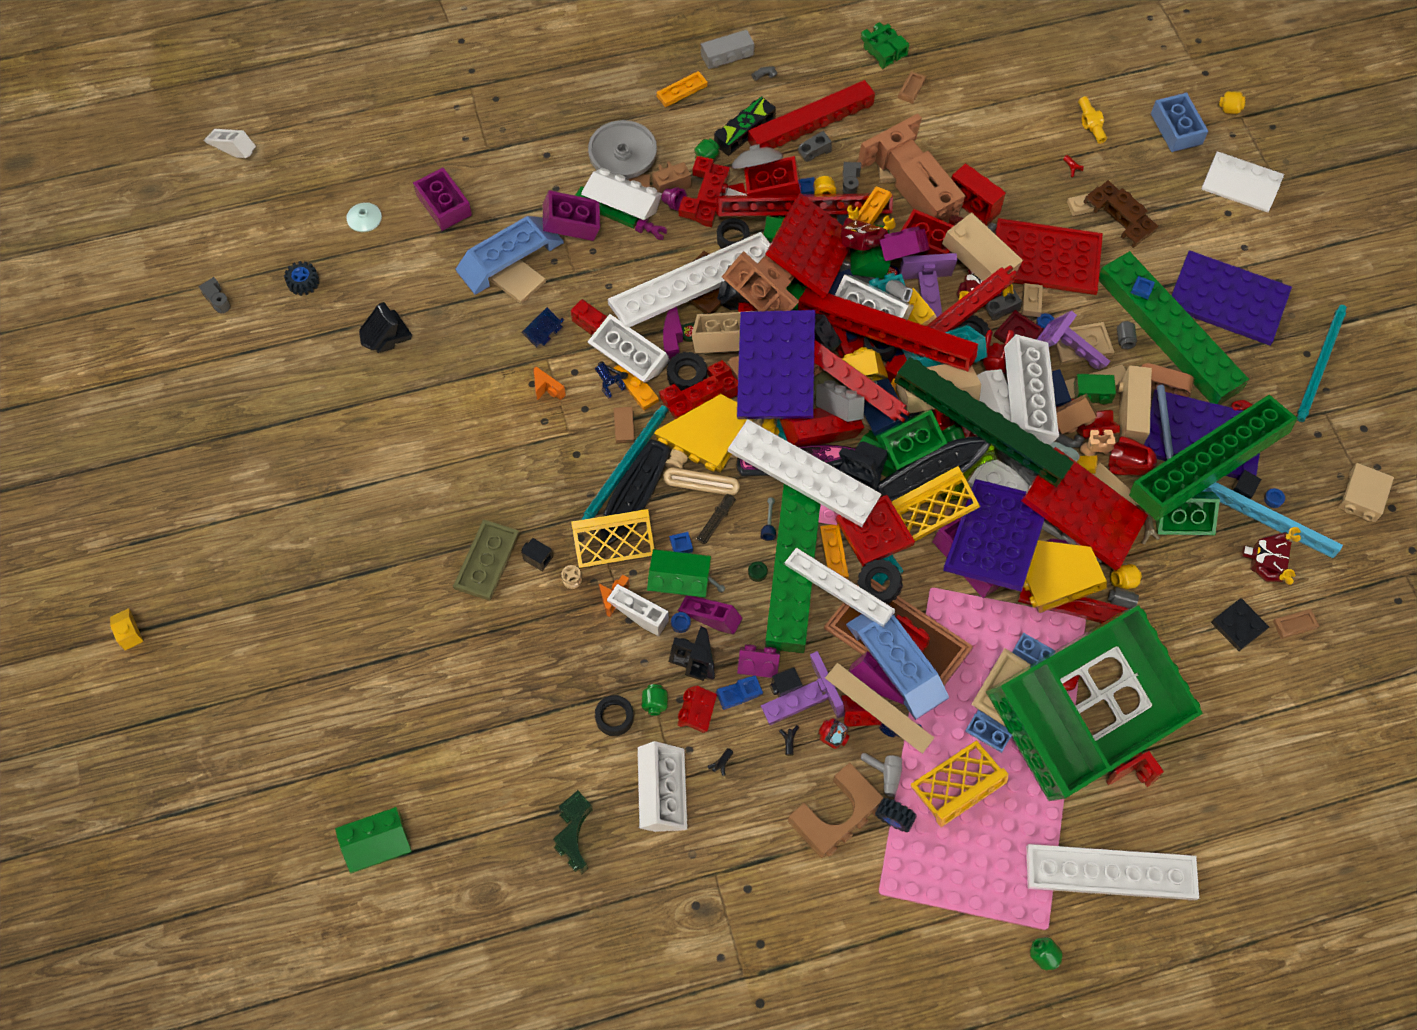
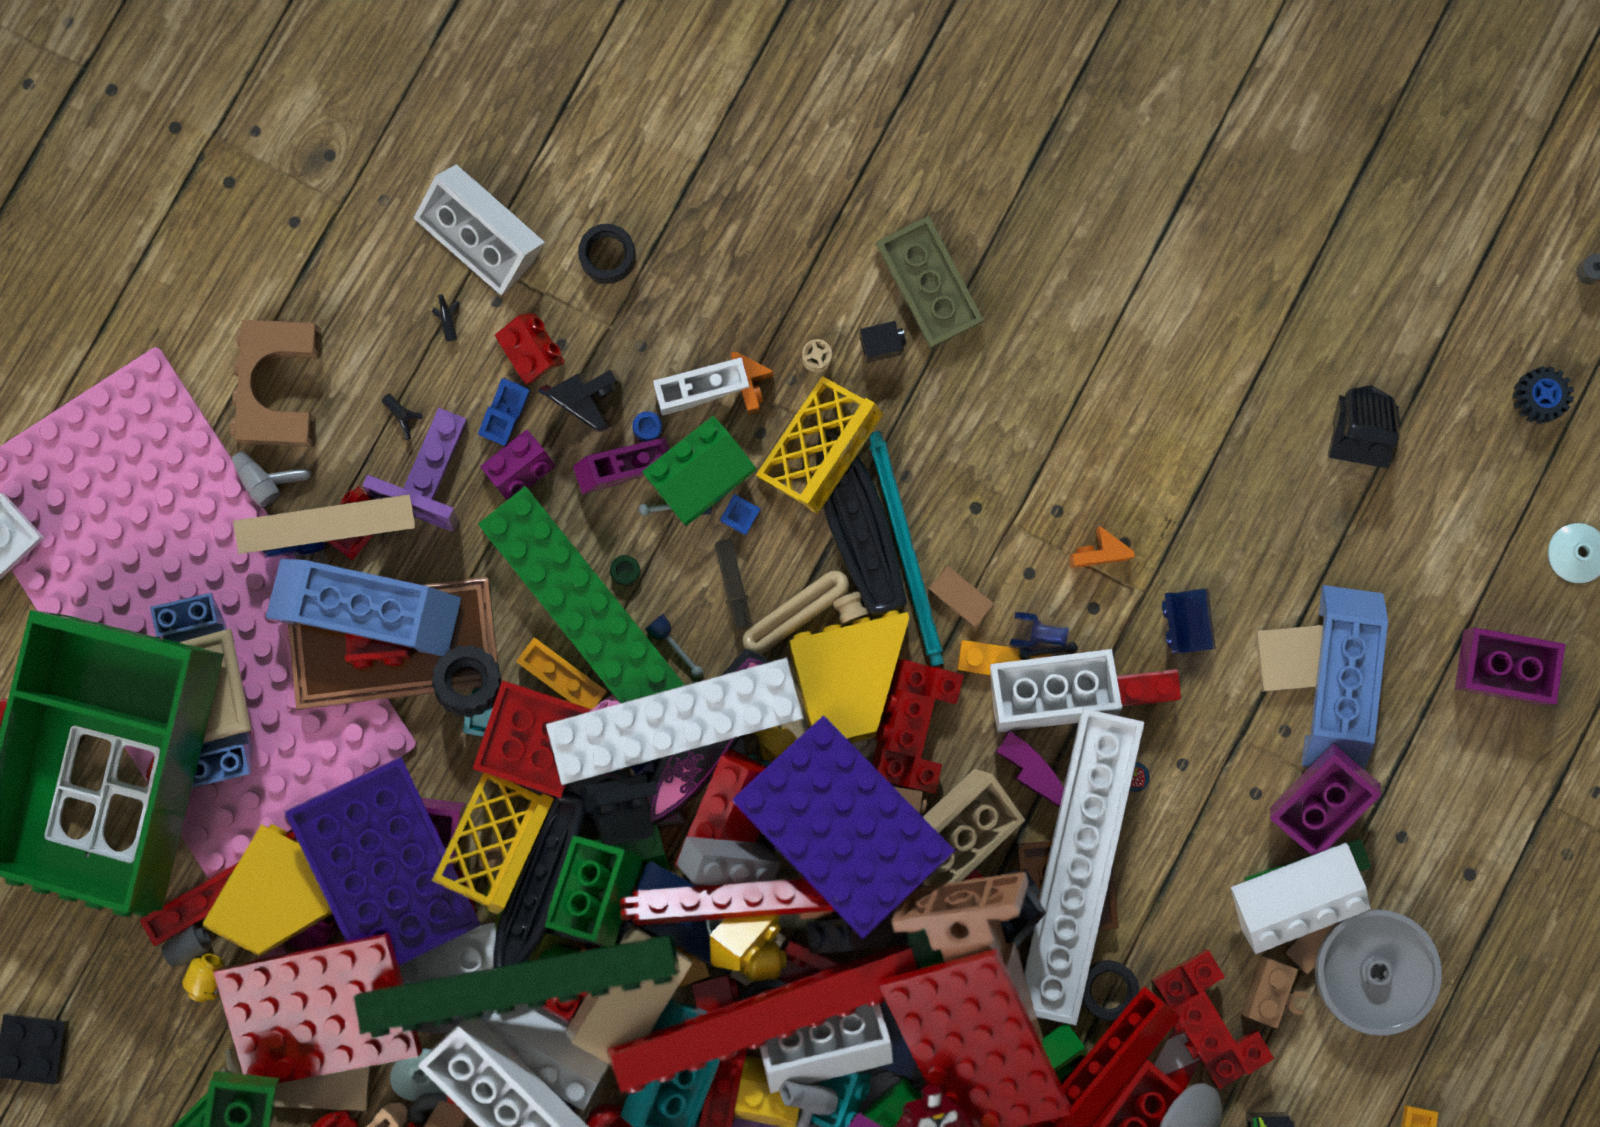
camera: 130 degrees right, 20 degrees up
clear green arch [553,790,593,874] -> none
magenta piece [635,218,667,240] -> none
green head [642,684,668,716] -> none
magenta piece [662,187,687,211] -> none
black tyre [667,352,707,391] -> none
tile [682,323,694,342] -> none
green head [694,138,719,160] -> none
black brick [770,667,802,698] -> none
white tile [785,548,895,627] -> none
head [818,718,850,749] -> none
magenta slope [848,651,904,705] -> none
black wheel [875,798,917,832] -> none
yellow fence [911,740,1009,827] -> none
yellow tile [1077,455,1098,473] -> none

